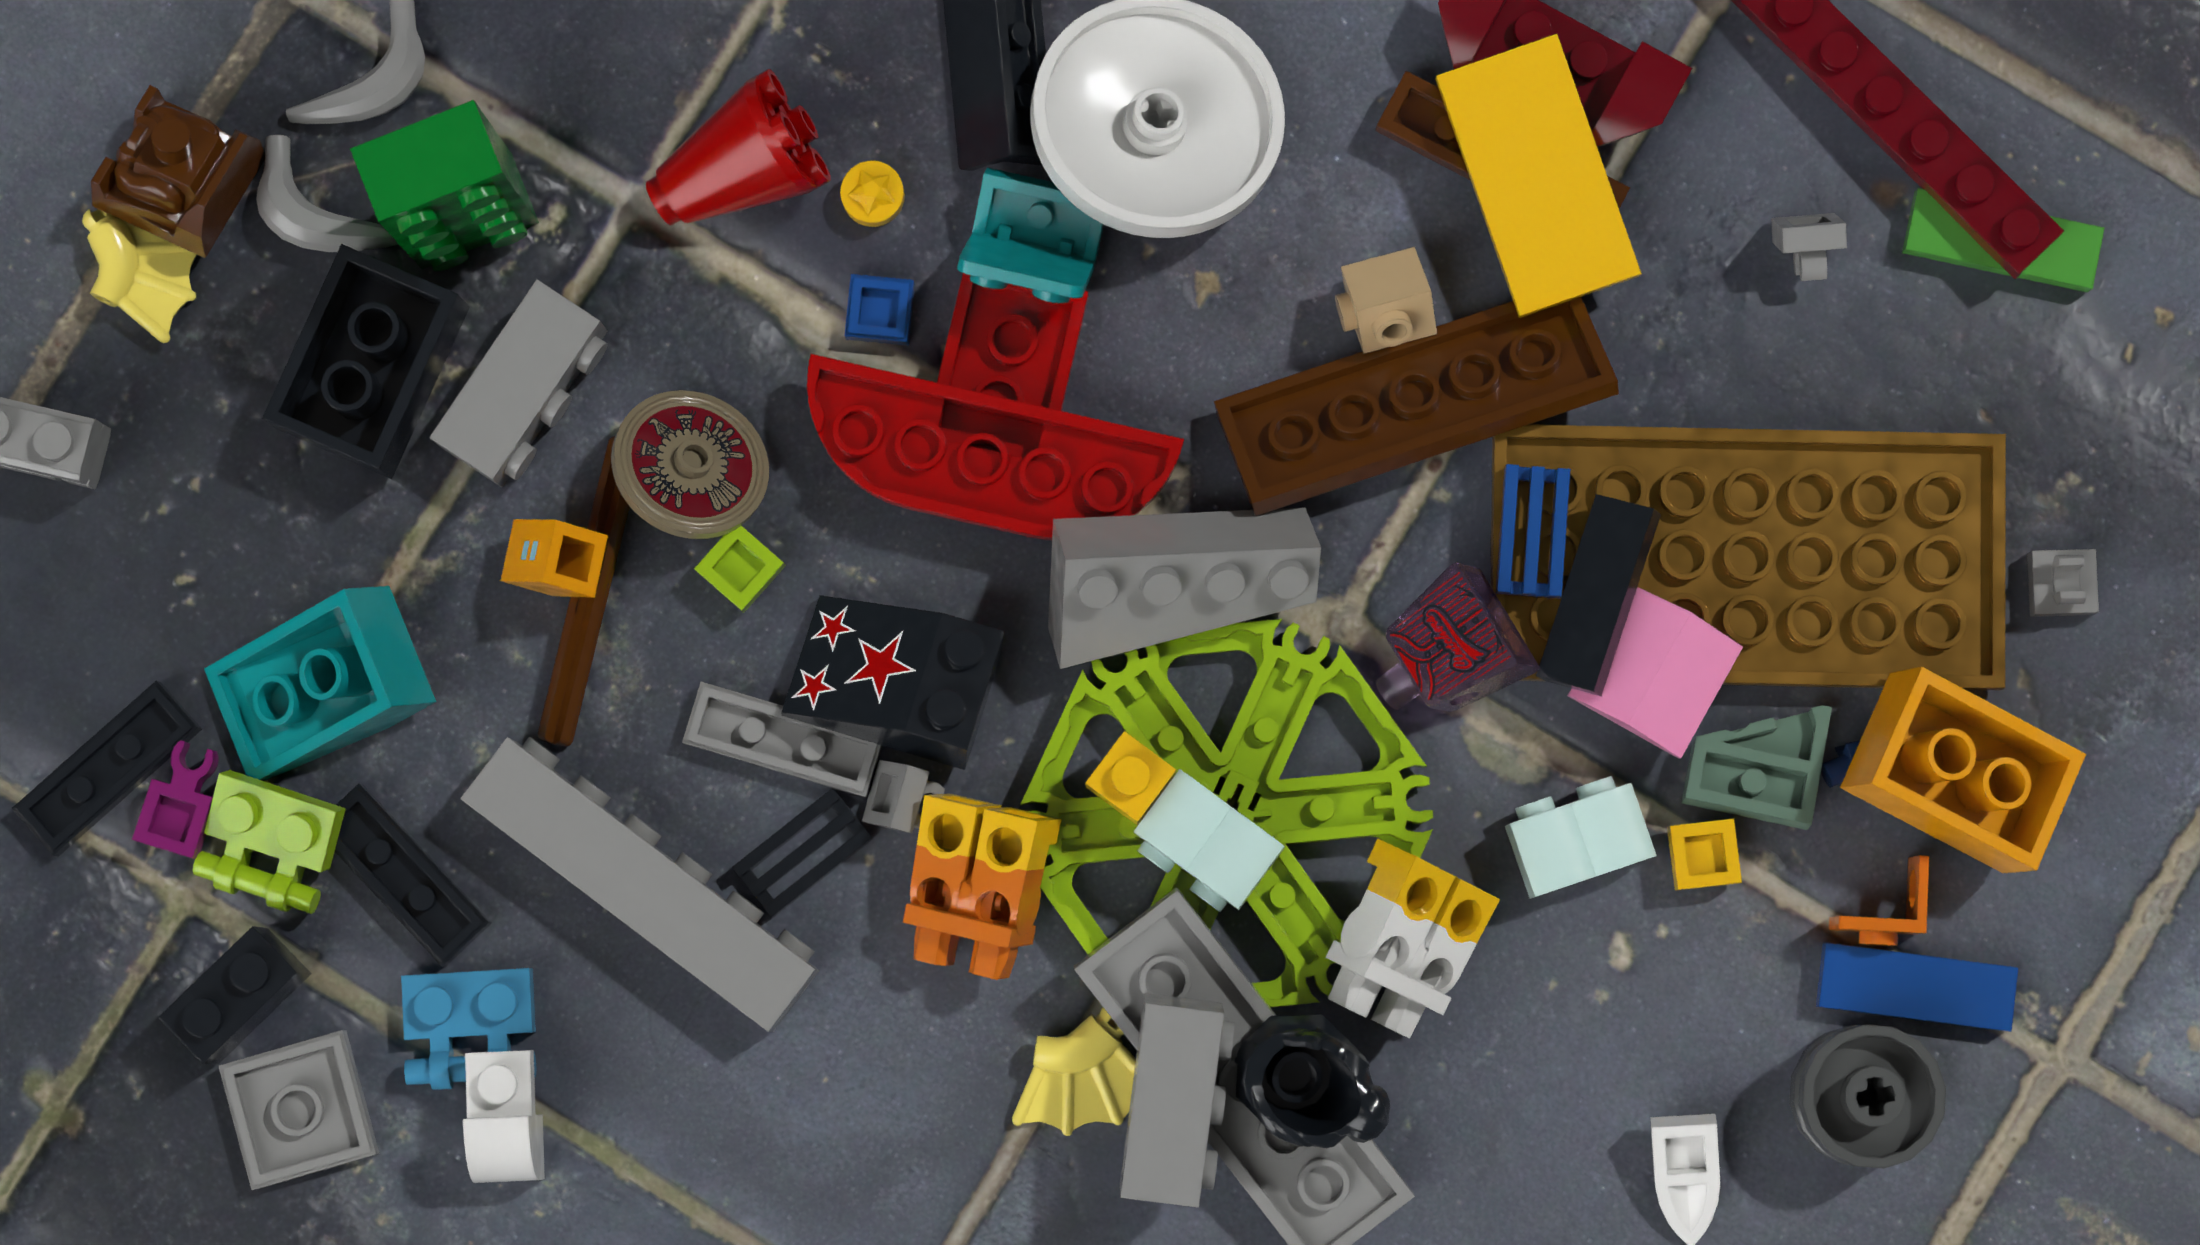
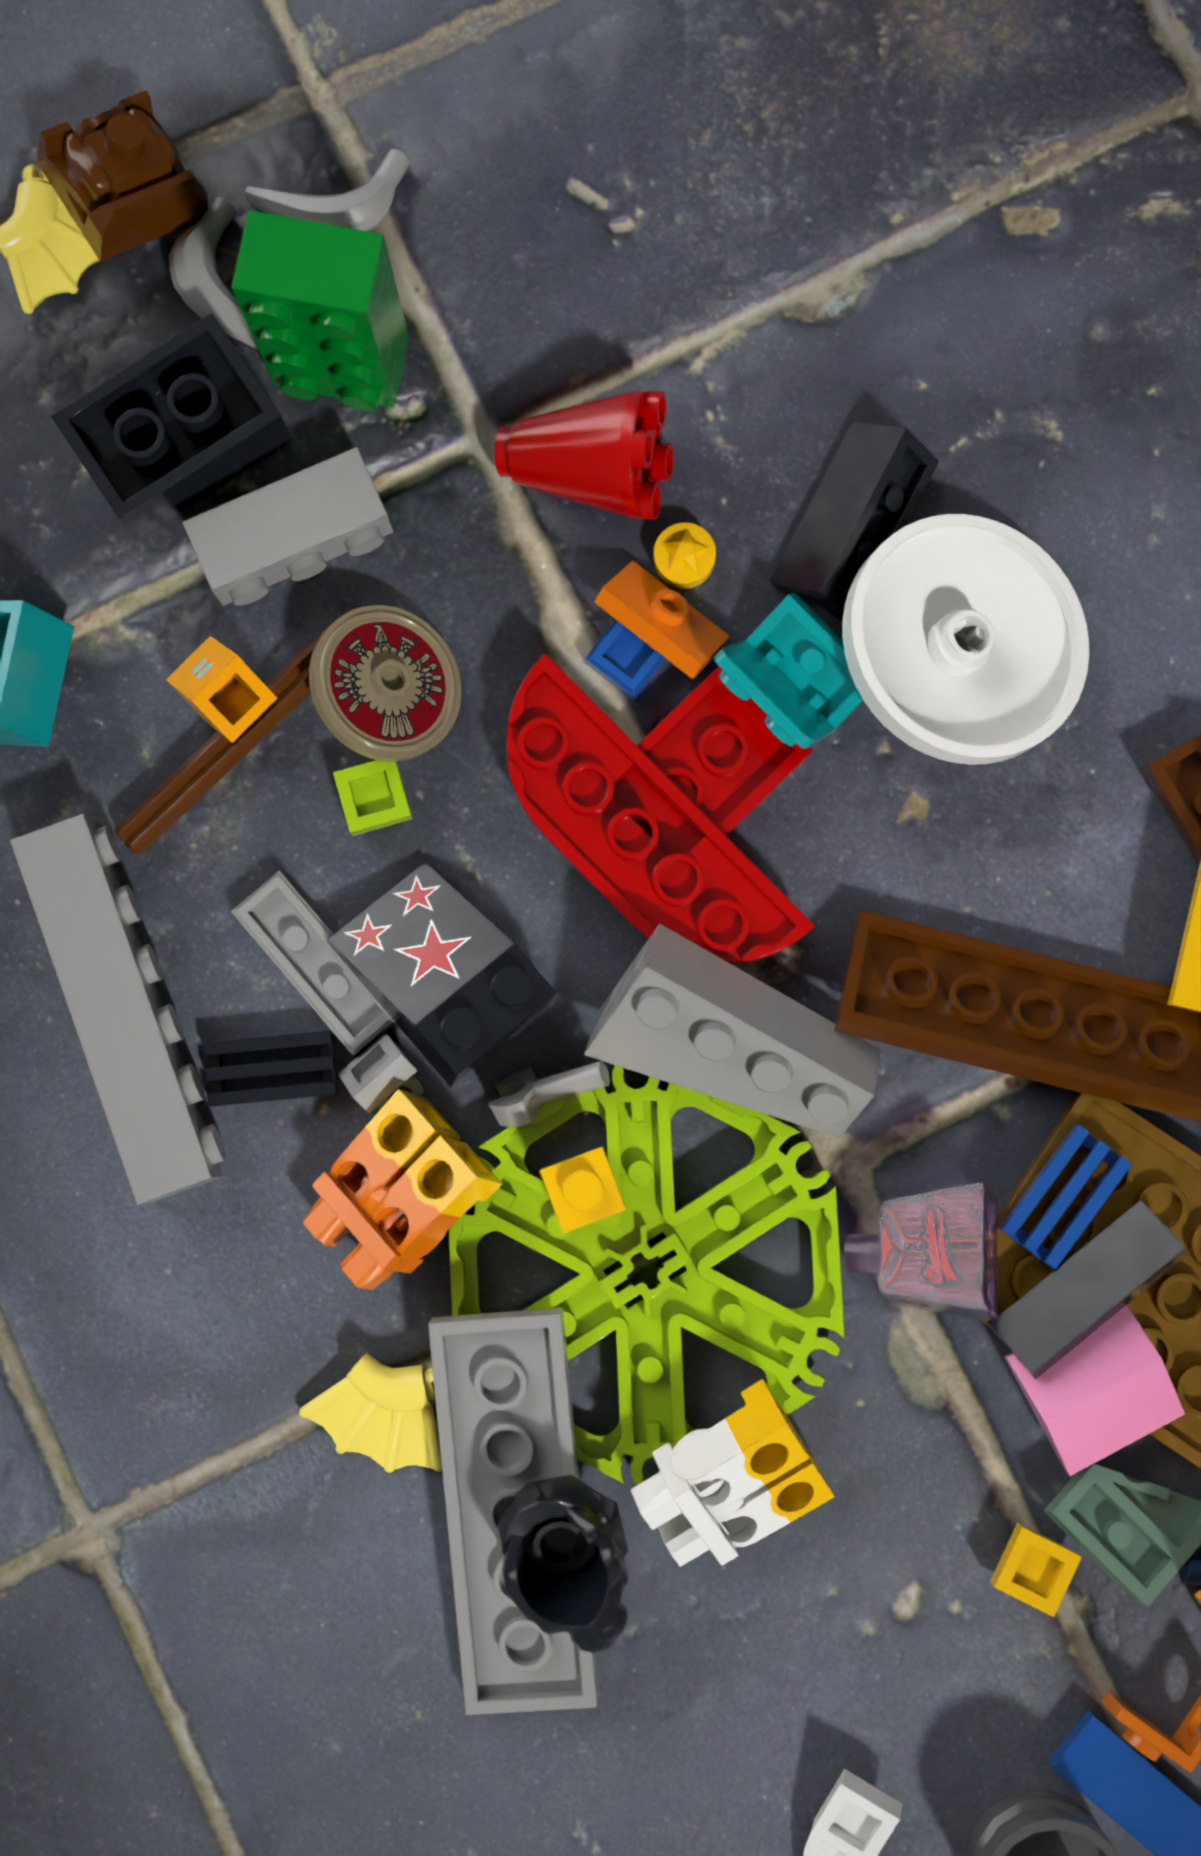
camera: 30 degrees right, 0 degrees up
light grey brick [1120,993,1235,1208] -> none
light aqua brick [1133,769,1285,912] -> none
tan brick [1335,247,1437,354] -> none
light aqua brick [1505,776,1657,899] -> none
none -> light grey bar [489,1061,610,1127]
none -> orange plate [594,560,730,679]

